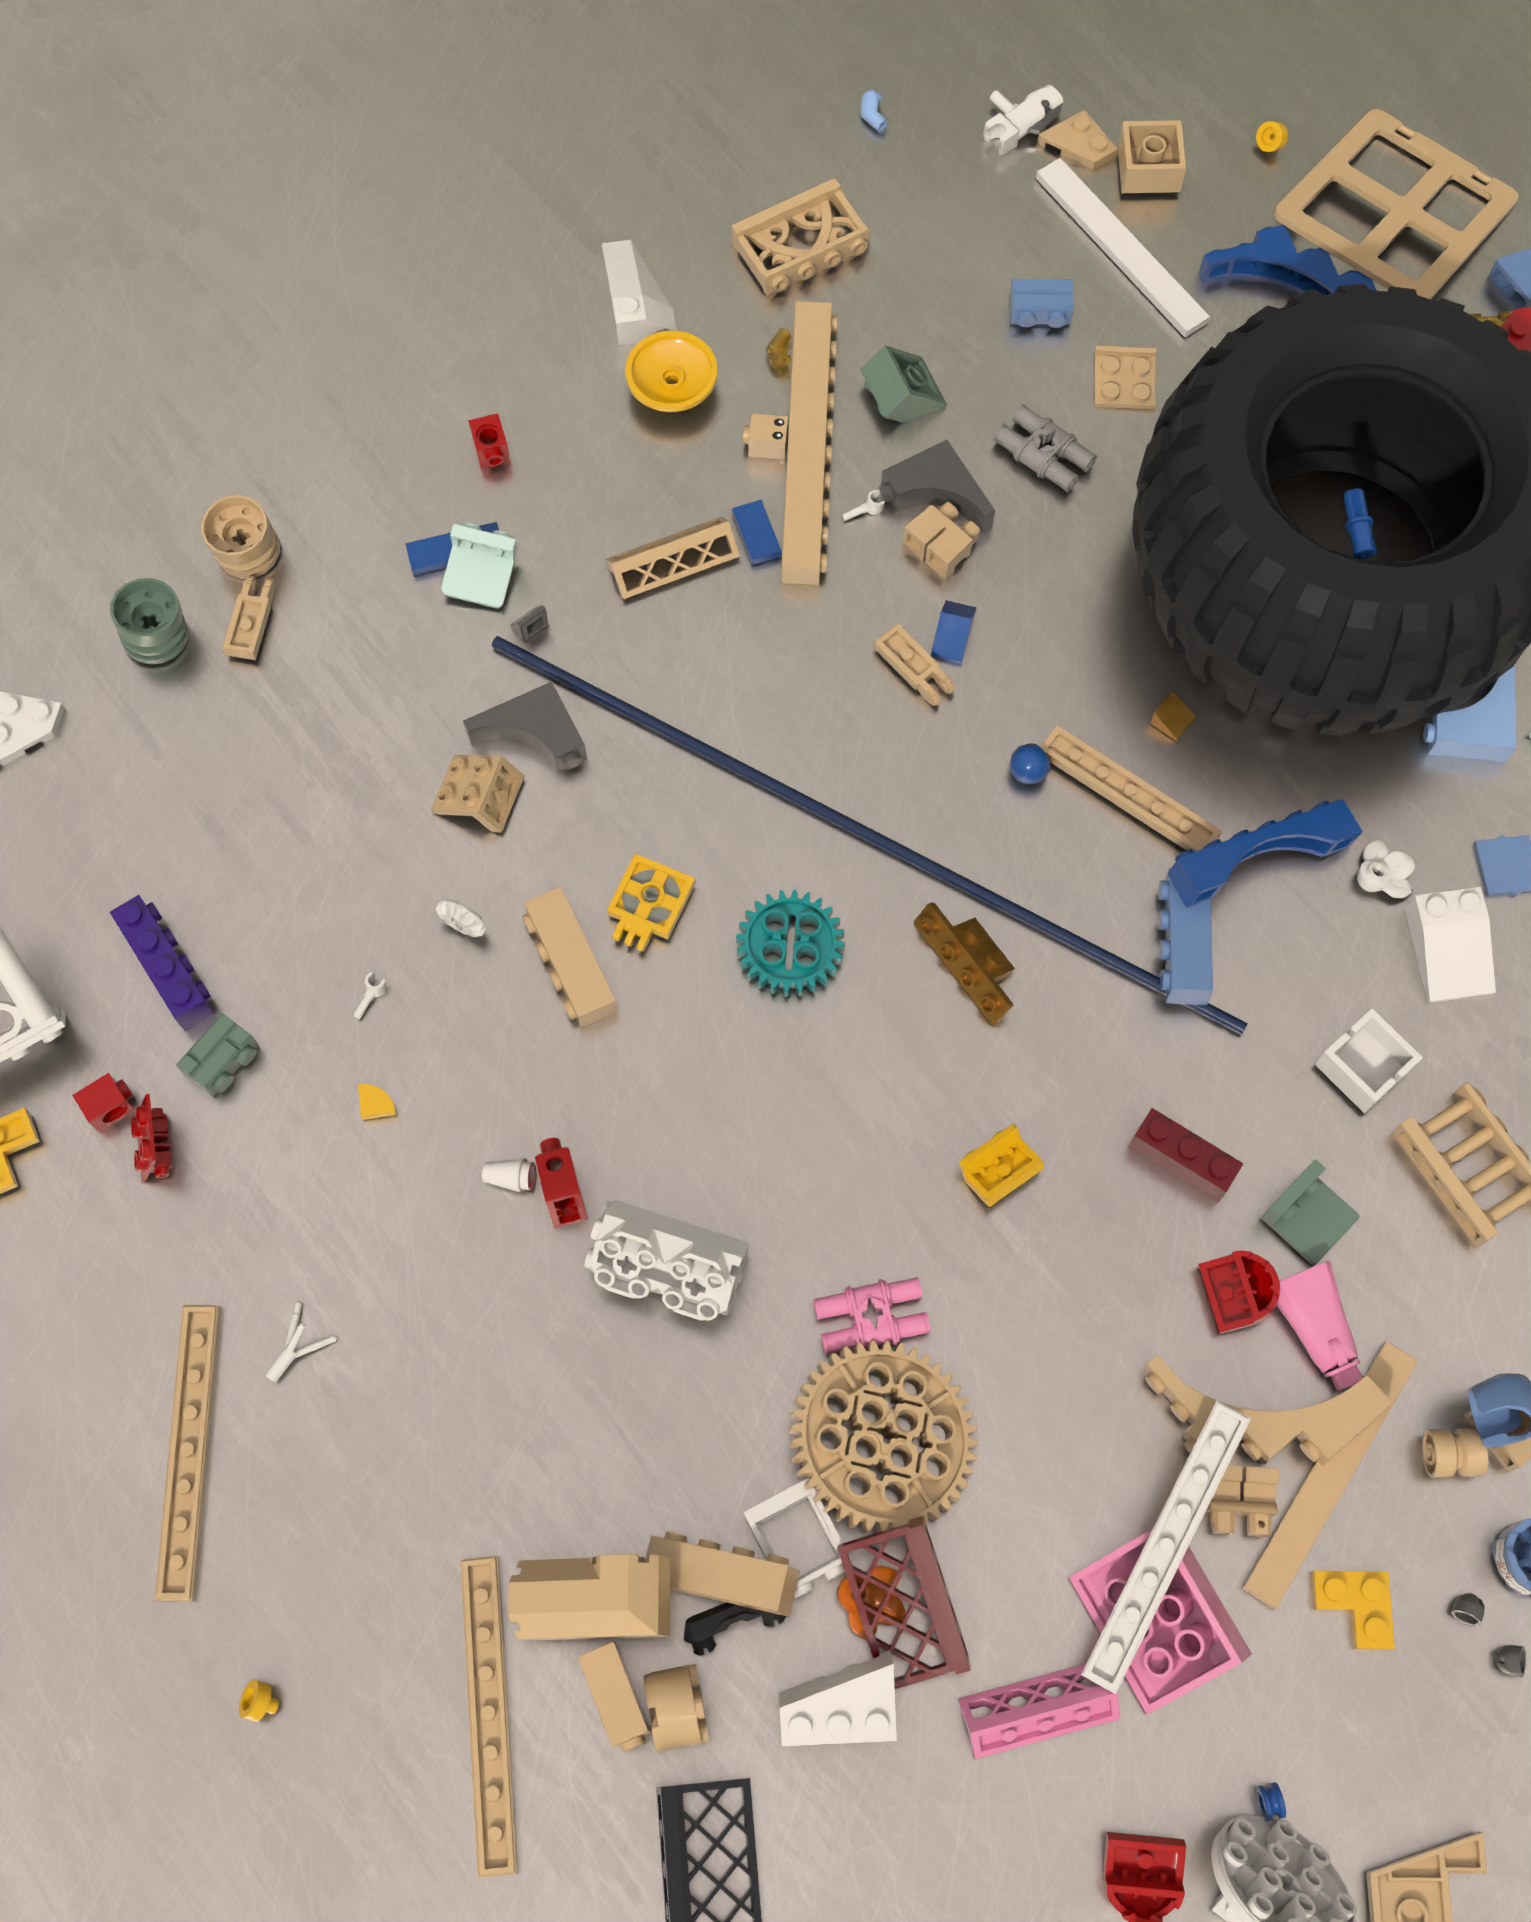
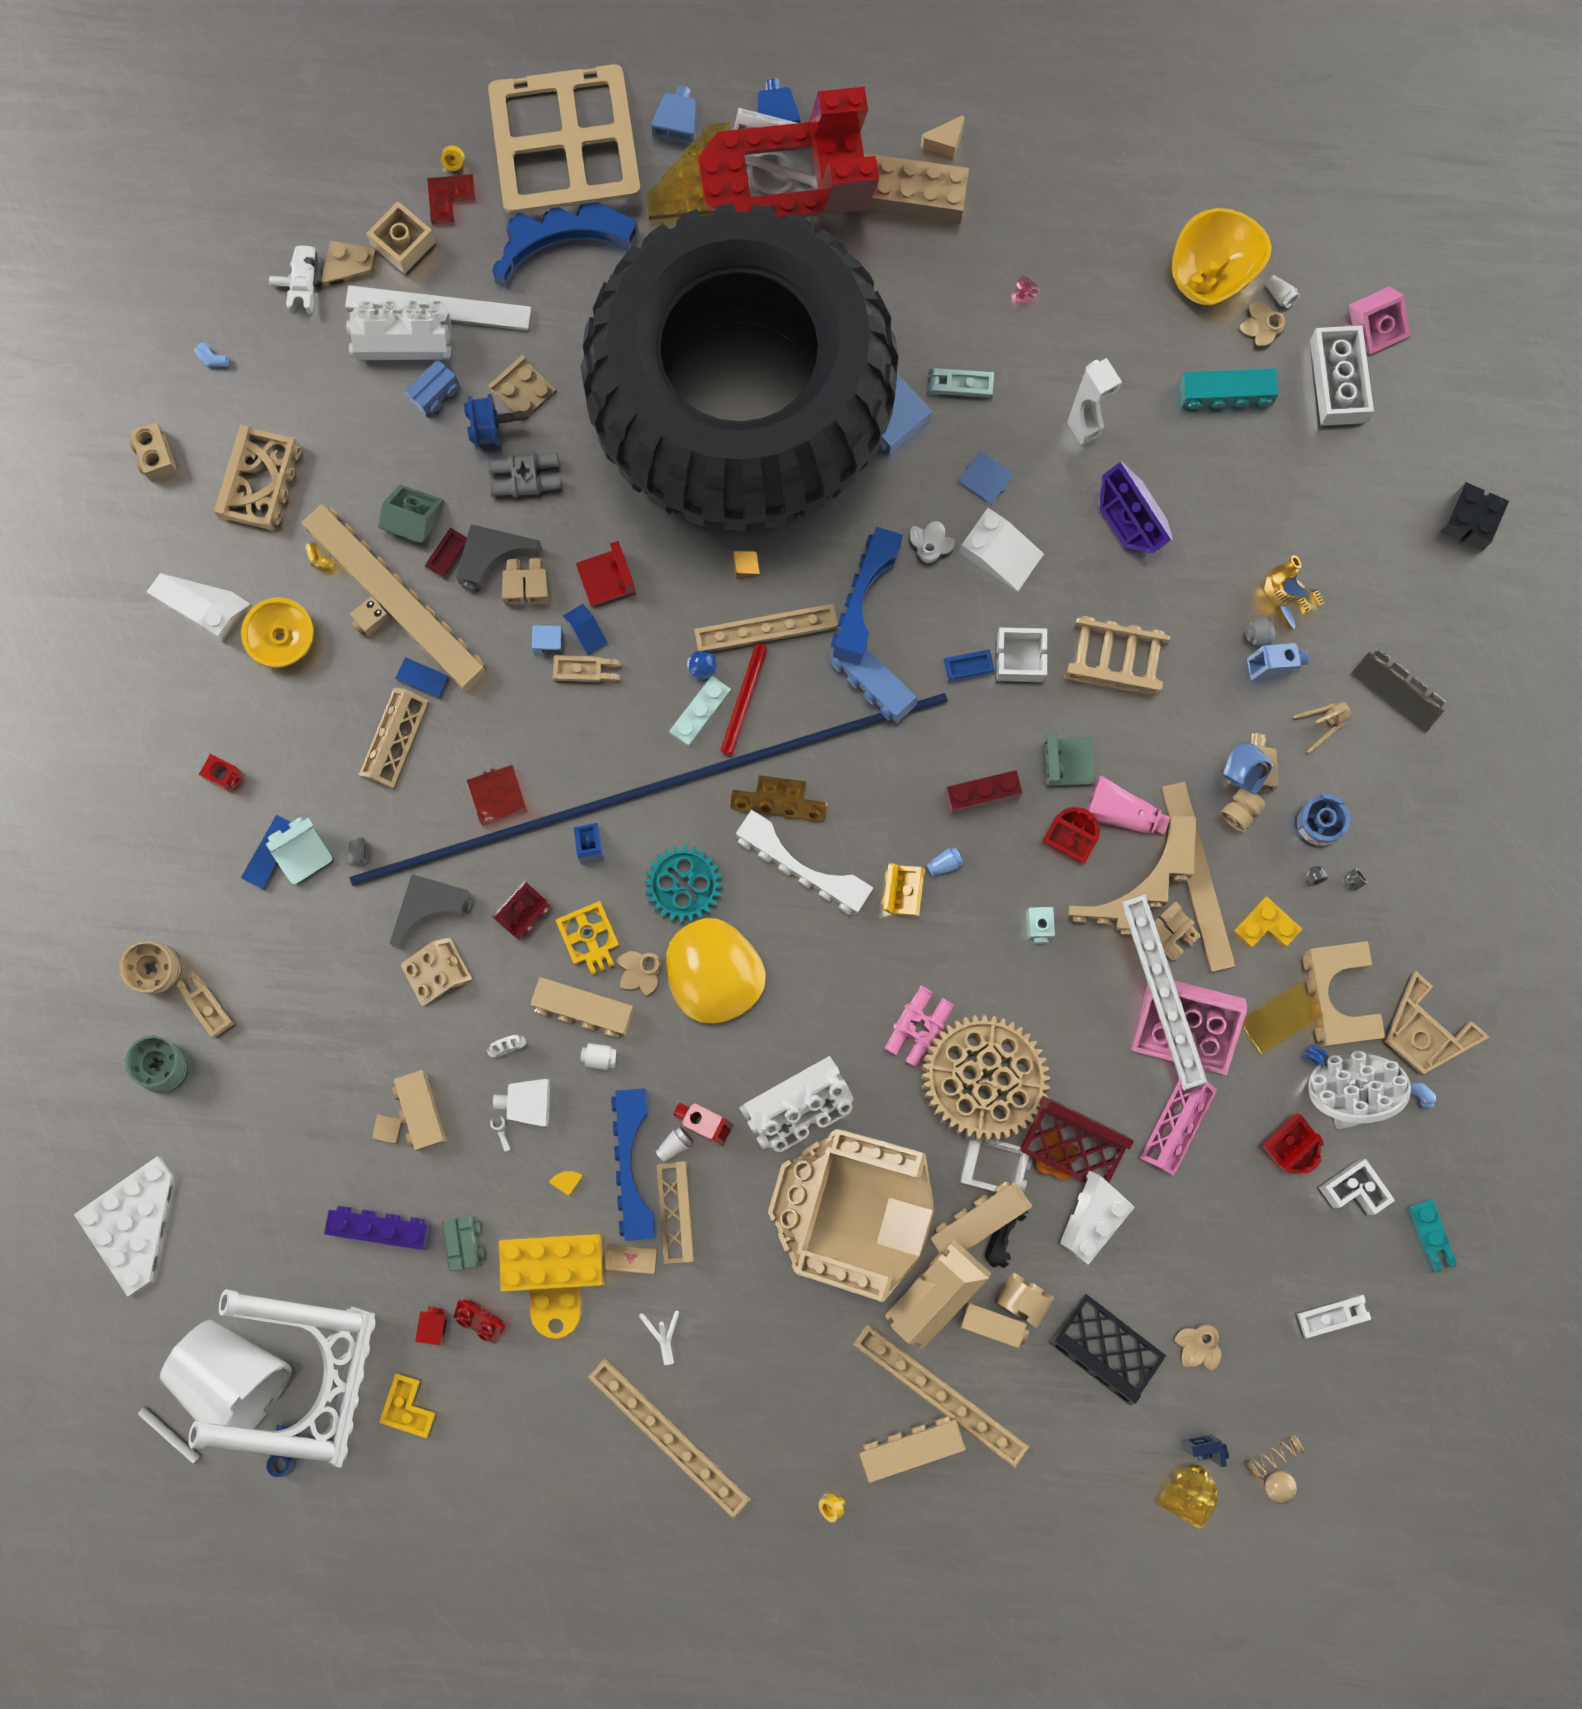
camera: 50 degrees left, 10 degrees up
white hand [841,490,885,521] -> none
blue axle [1344,488,1377,559] -> none
none -> tan brick [129,422,177,481]
none -> white brick [346,300,452,360]
none -> tan tile [372,1114,402,1144]
none -> tan brick [392,1070,447,1151]
none -> dark red tile [424,528,467,580]
none -> clear red plate [427,174,476,225]
none -> blue wheel [464,393,529,449]
none -> clear red piece [467,765,528,826]
none -> dark red bracket [492,881,550,939]
none -> white torso [493,1079,550,1128]
none -> yellow brick [499,1234,605,1339]
none -> light blue panel [532,625,563,655]
none -> blue slope [574,823,604,864]
none -> red bracket [576,541,636,607]
none -> white brick [580,1043,617,1070]
none -> tan slope [605,1245,657,1274]
none -> blue arch [611,1088,656,1241]
none -> tan plate [617,951,662,996]
none -> tan fence [657,1161,694,1264]
none -> yellow piece [666,918,766,1024]
none -> light aqua plate [669,676,731,747]
none -> red axle [720,643,767,756]
none -> white arch [736,810,873,915]
none -> tan windscreen [768,1129,935,1302]
none -> tan brick [859,1416,966,1483]
none -> light blue cone [927,847,964,876]
none -> blue tile [943,649,995,683]
none -> light aqua brick [1026,907,1055,944]
none -> clear yellow piece [1243,982,1323,1054]
none -> tan arch [1303,941,1385,1048]

